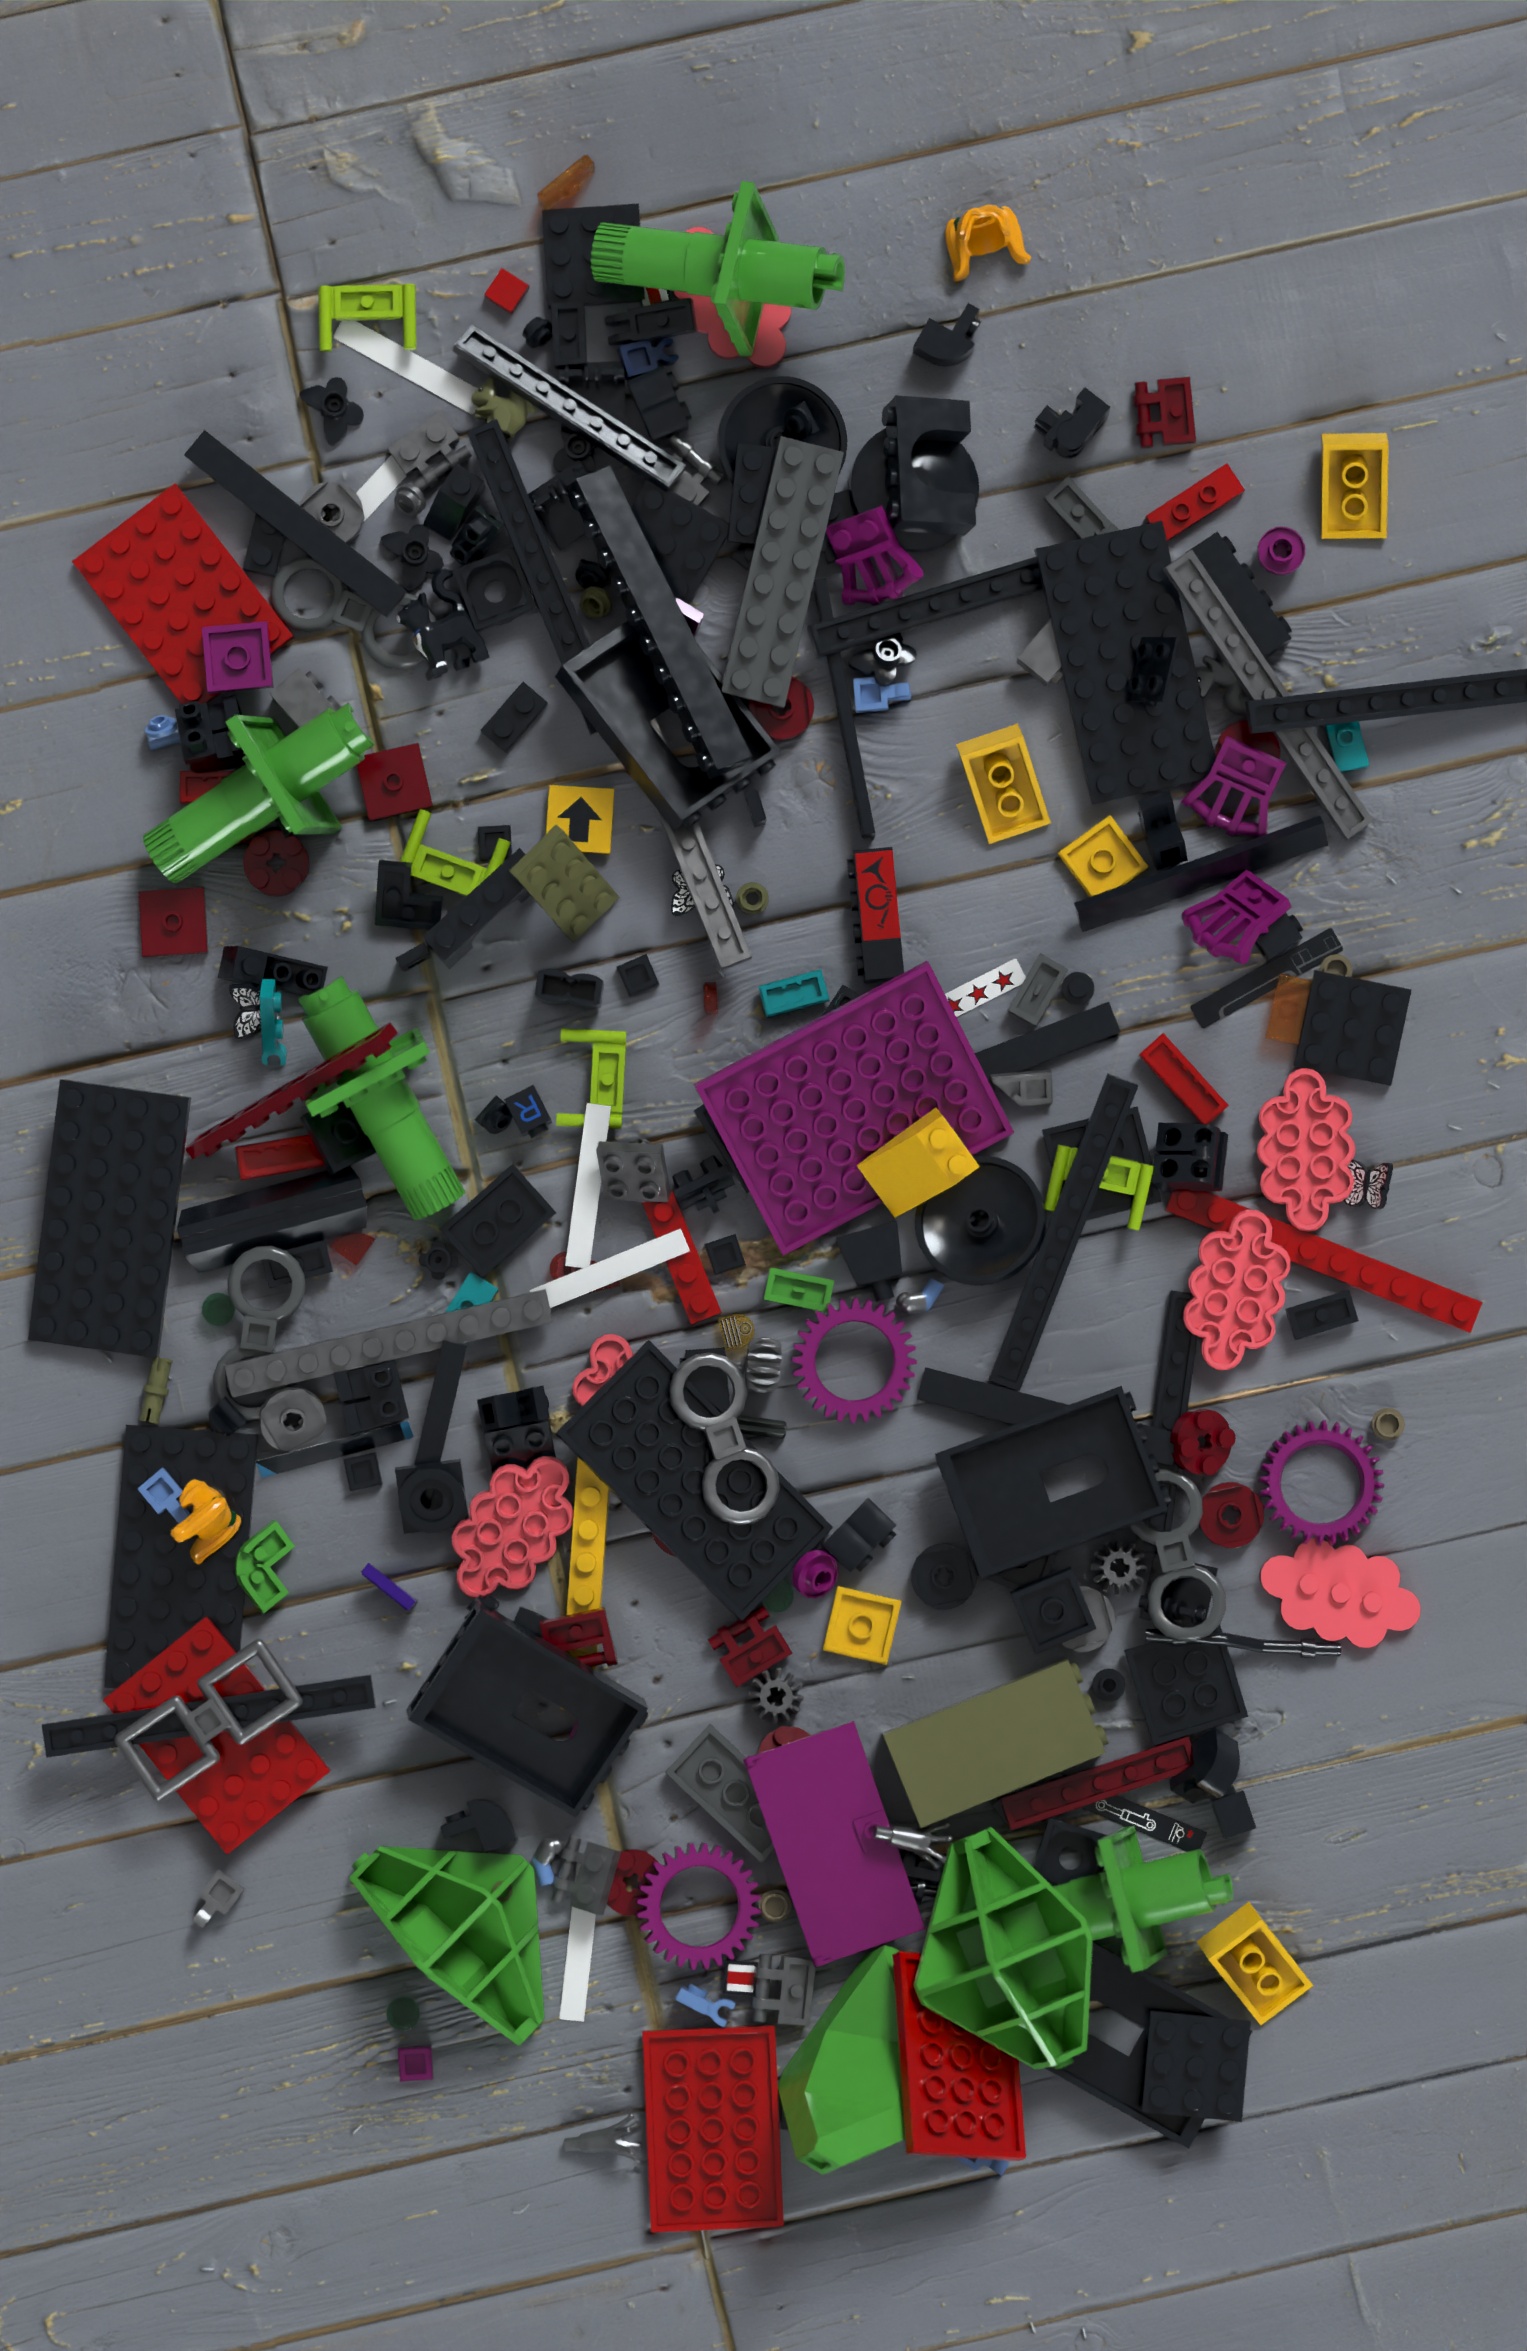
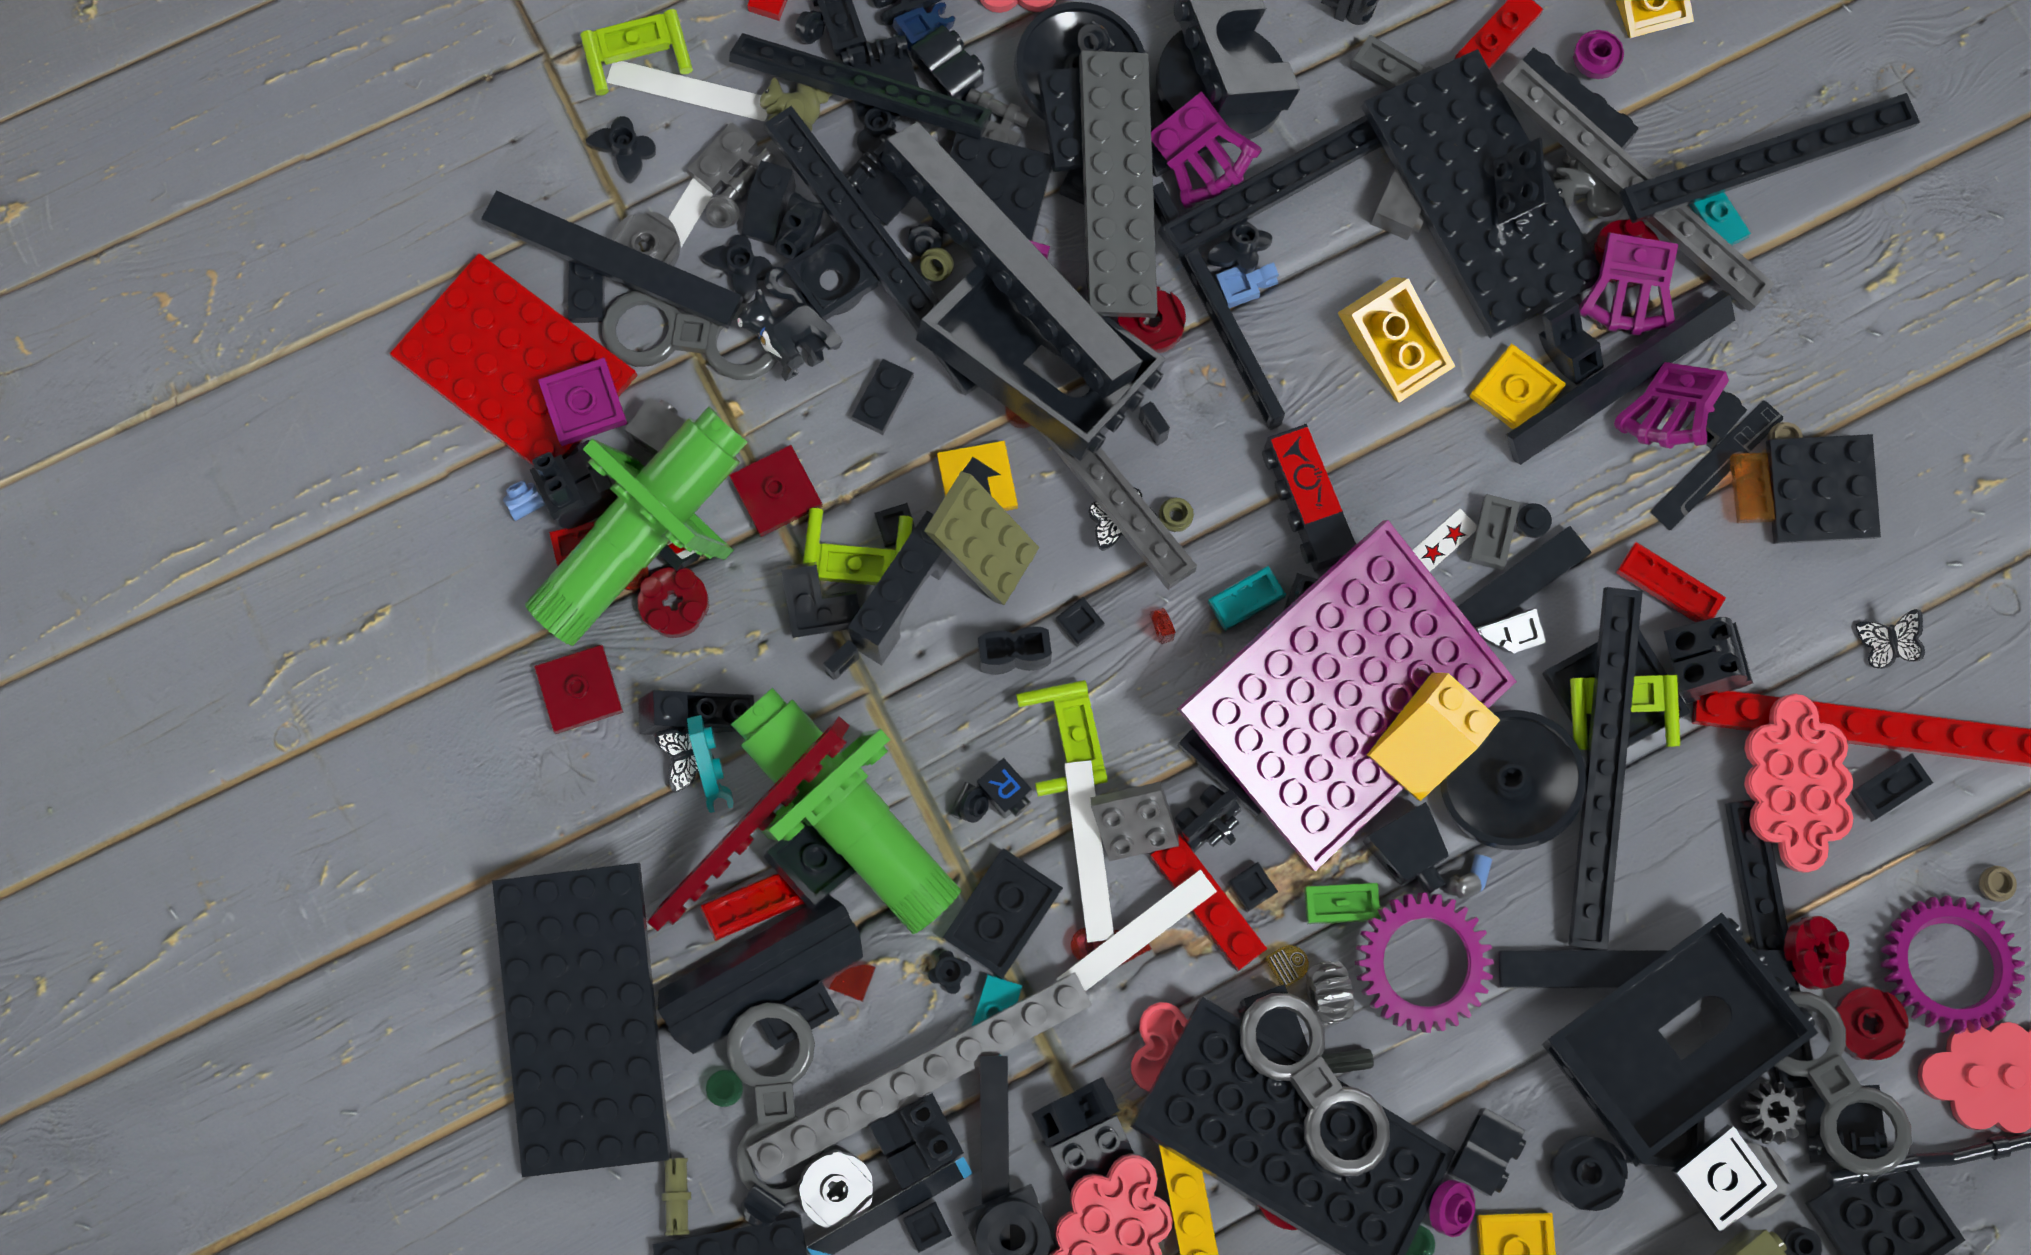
camera: 20 degrees left, 10 degrees down
coral plate [1257,1068,1356,1232] -> none

